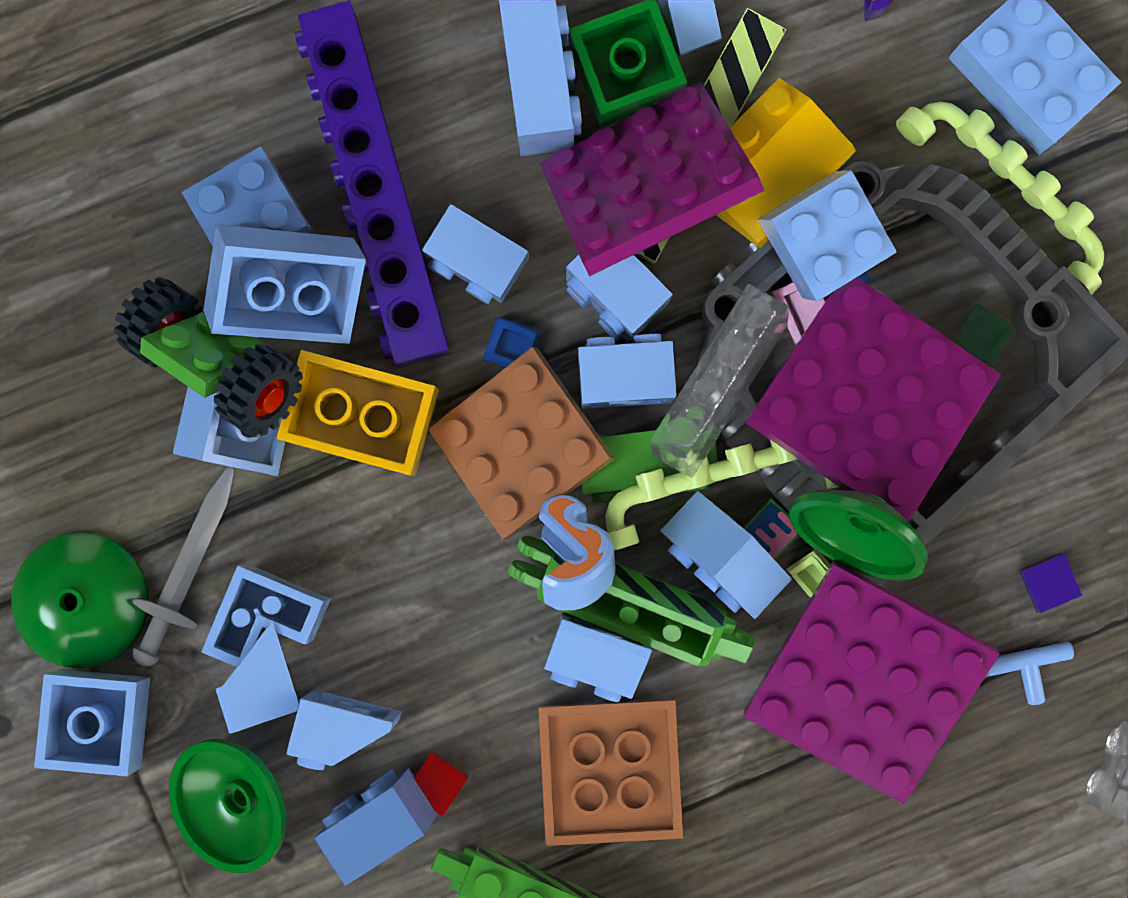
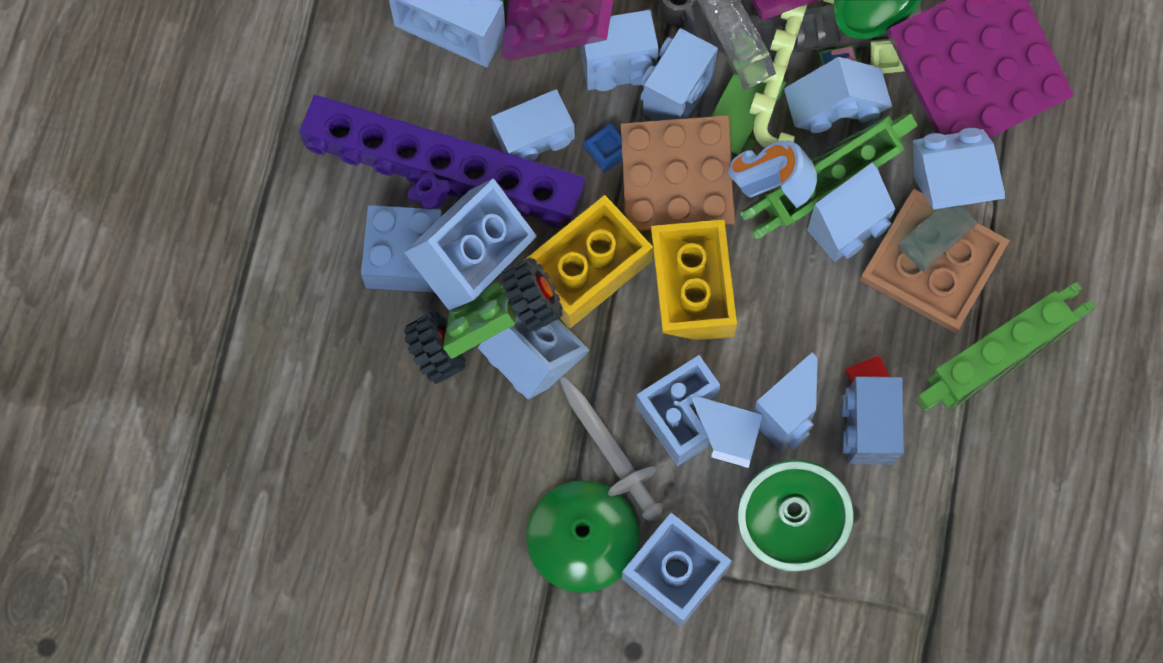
camera: 55 degrees left, 15 degrees down
none -> dark purple plate [408,172,450,209]
none -> yellow slope [651,219,737,341]
none -> clear light blue tile [898,205,977,272]
none -> light blue slope [913,128,1005,209]

